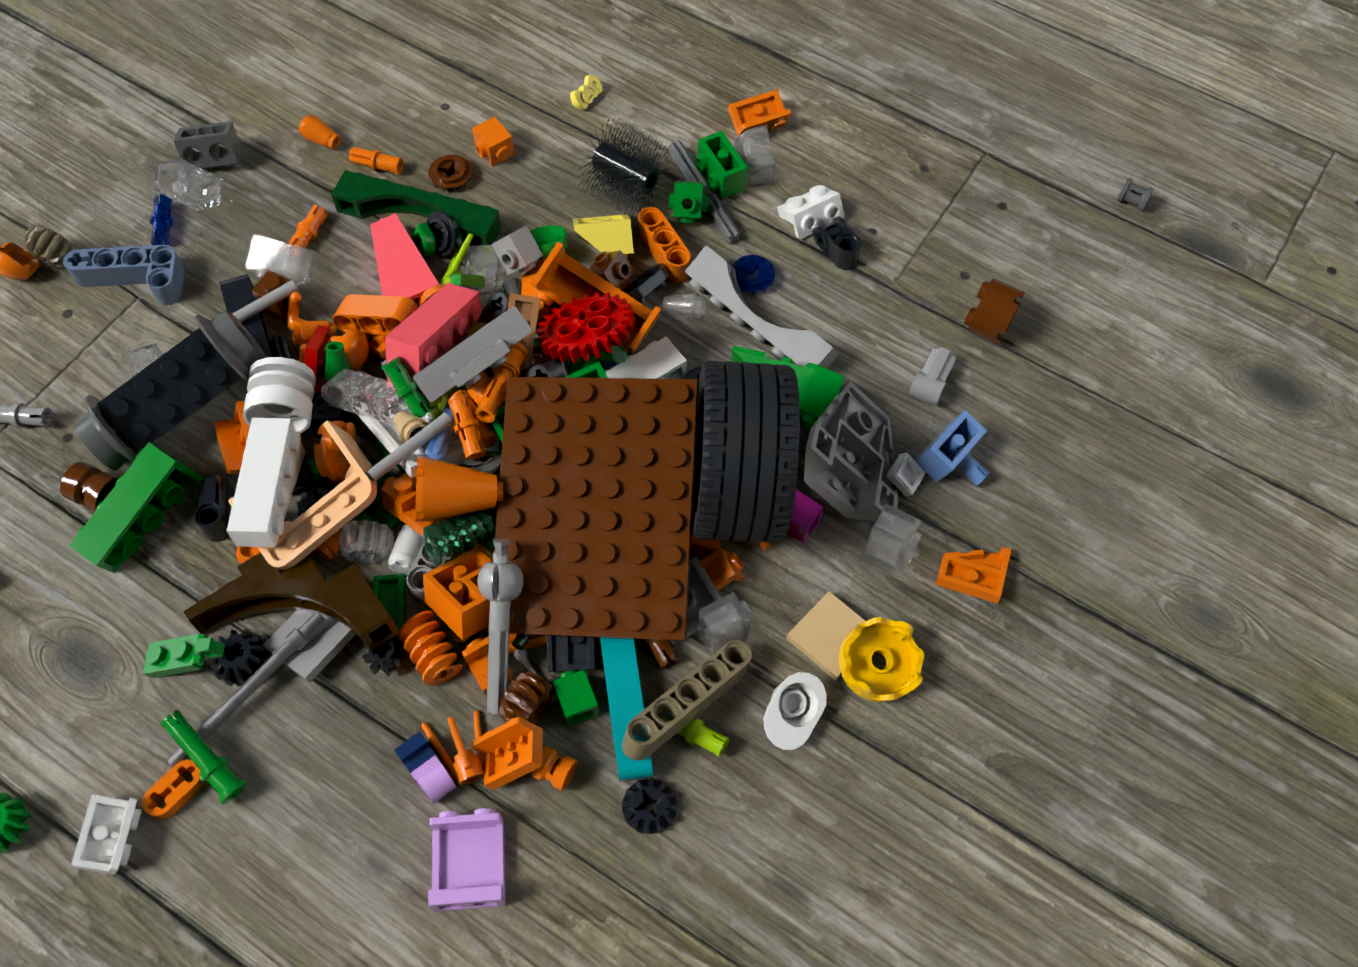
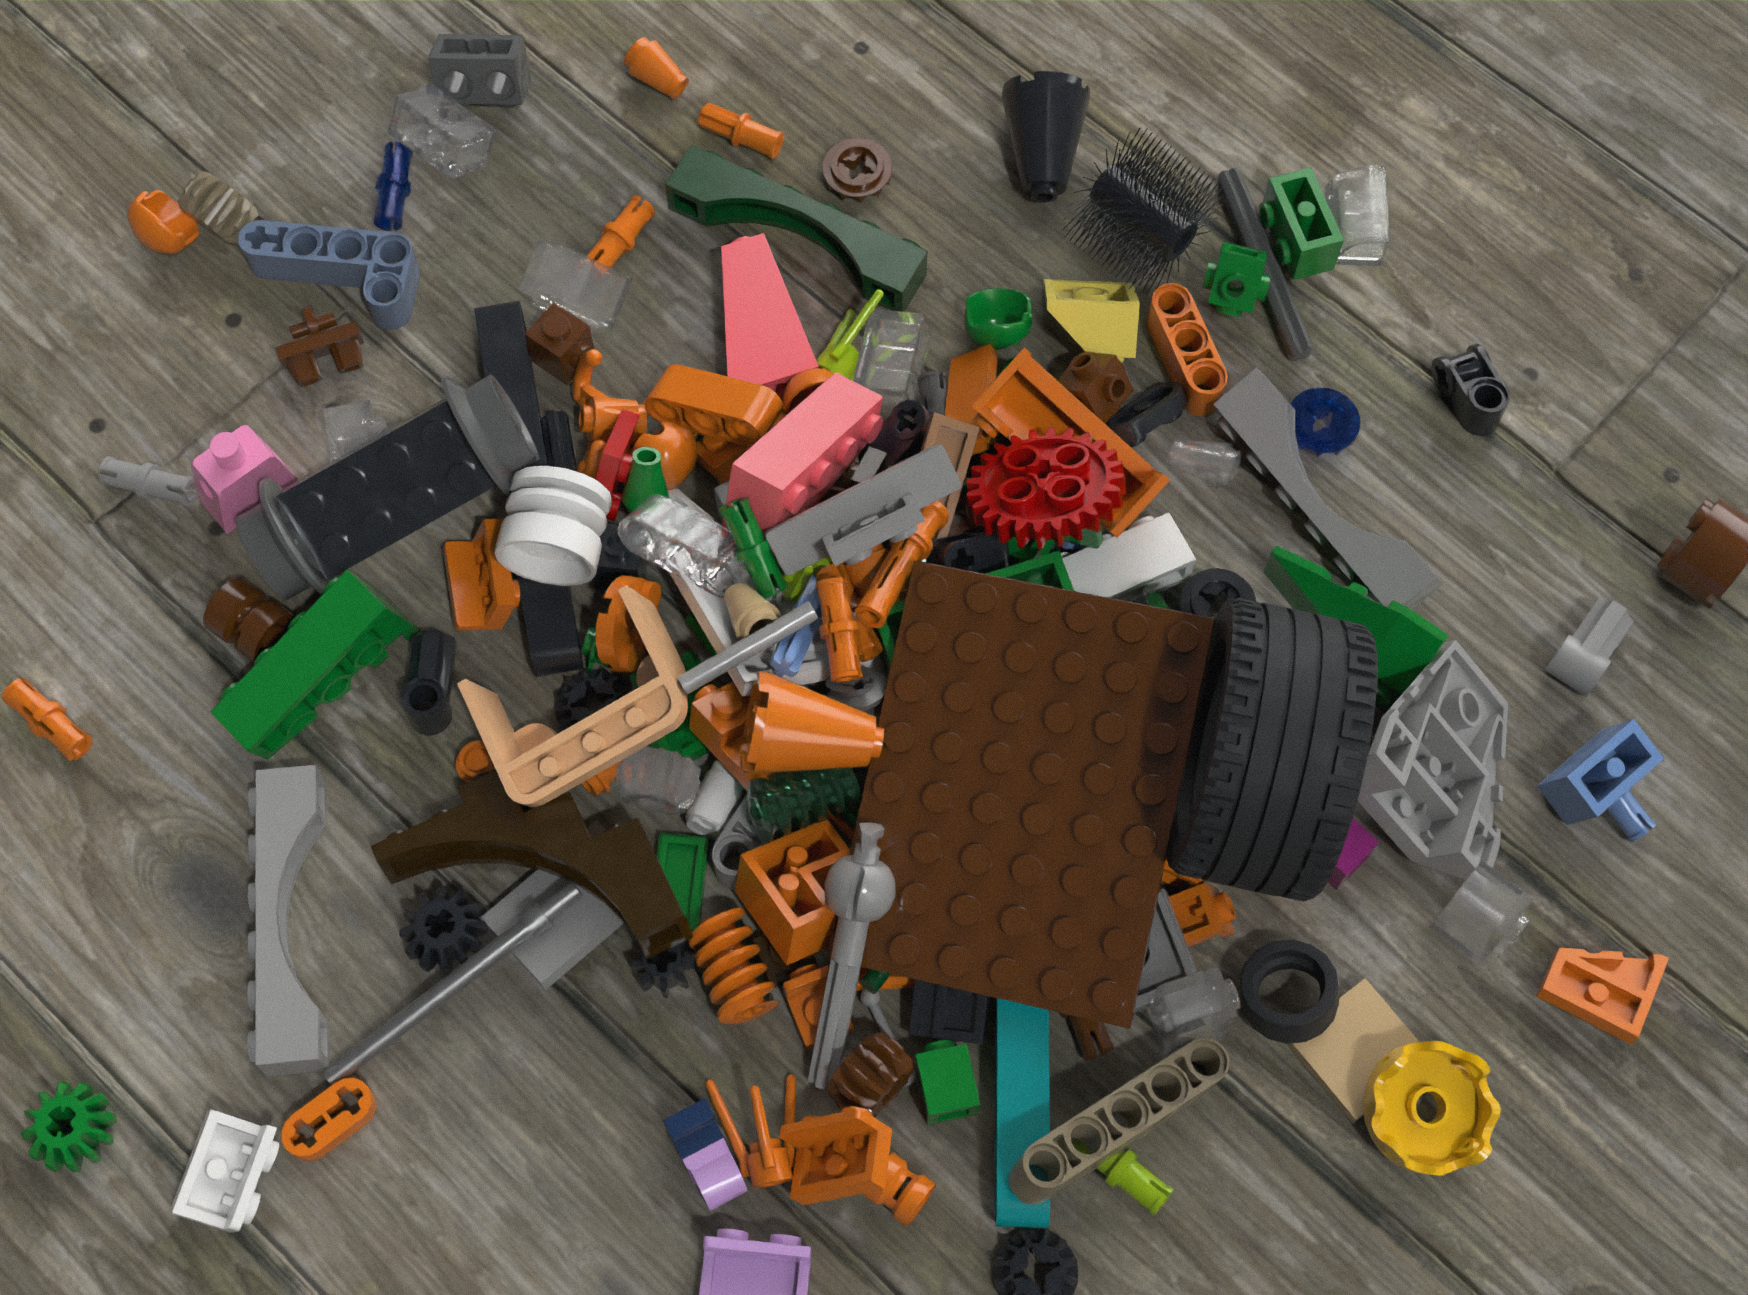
camera: 10 degrees right, 5 degrees up
green hinge [143,634,225,678] -> none
green pin [160,710,248,805] -> none
white wedge [227,418,305,547] -> none
light grey bar [232,280,299,323] -> none
green tile [411,223,436,257] -> none
black gear [426,211,460,257] -> none
green tile [450,274,485,289] -> none
orange brick [472,117,515,166] -> none
light grey brick [491,225,543,275] -> none
light yellow piece [570,75,602,110] -> none
orange bracket [727,89,792,138] -> none
white piece [764,672,827,750] -> none
white bracket [777,185,845,239] -> none
white tile [886,452,926,497] -> none
none -> bright pink torso [191,425,298,534]
none -> light grey arch [247,765,330,1076]
none -> reddish brown hips [276,306,364,387]
none -> black cone [1002,71,1090,202]
none -> black tyre [1240,939,1339,1044]

